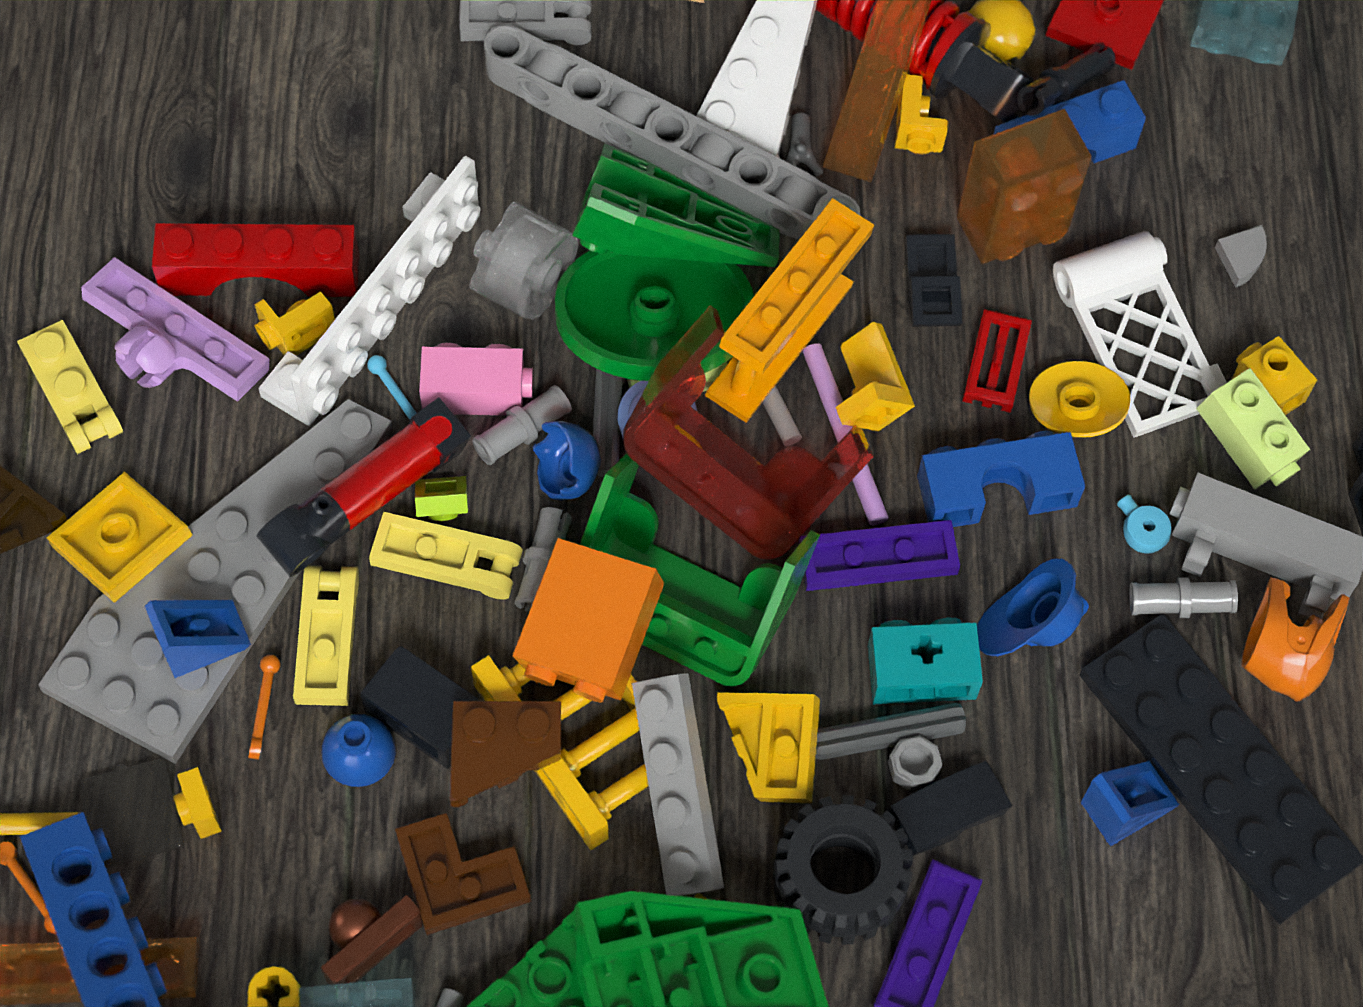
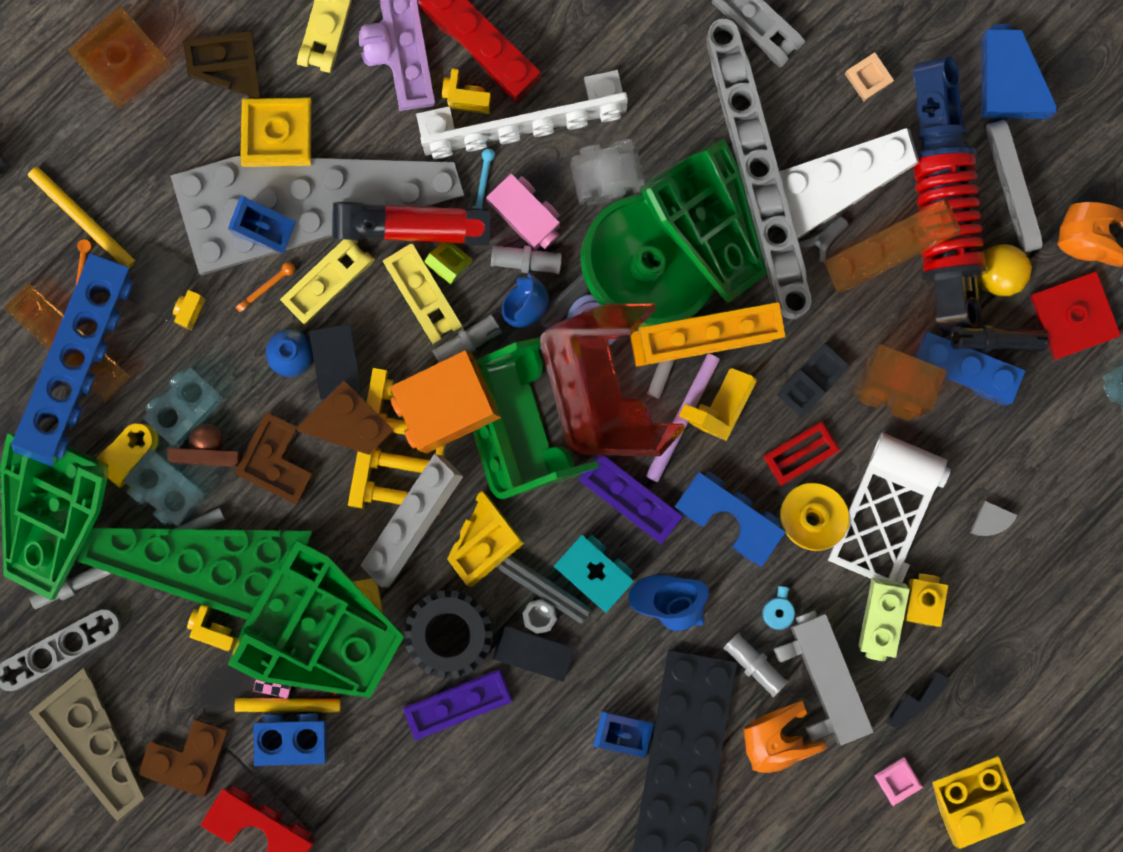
camera: 50 degrees right, 20 degrees up
yellow bracket [895,74,948,154] -> none
none -> clear light blue brick [143,367,225,449]

